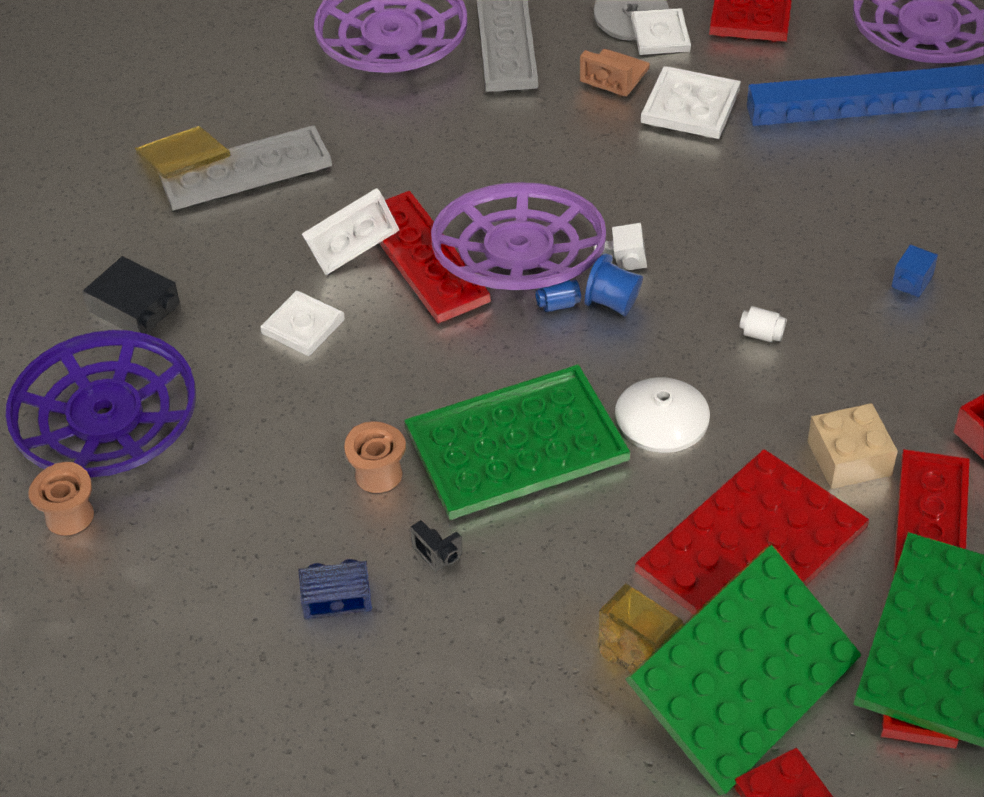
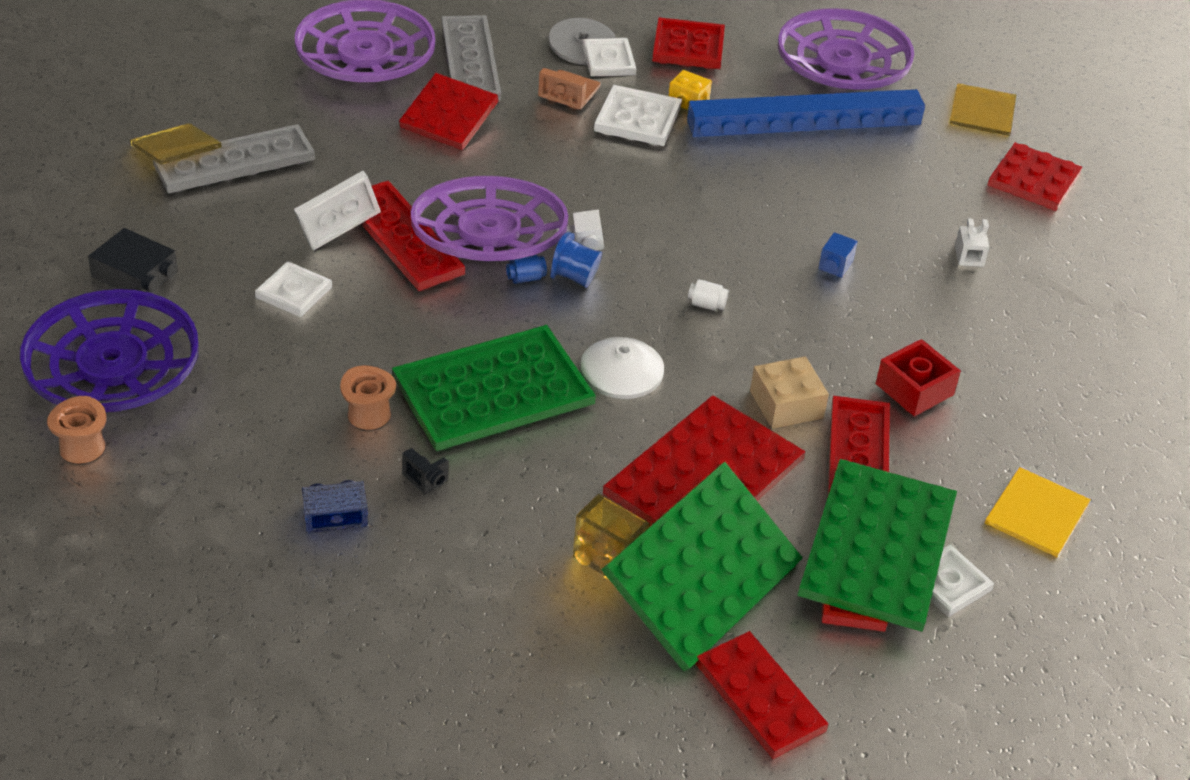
camera: 10 degrees left, 5 degrees down
none -> red plate [399,73,499,151]
none -> yellow head [668,70,712,110]

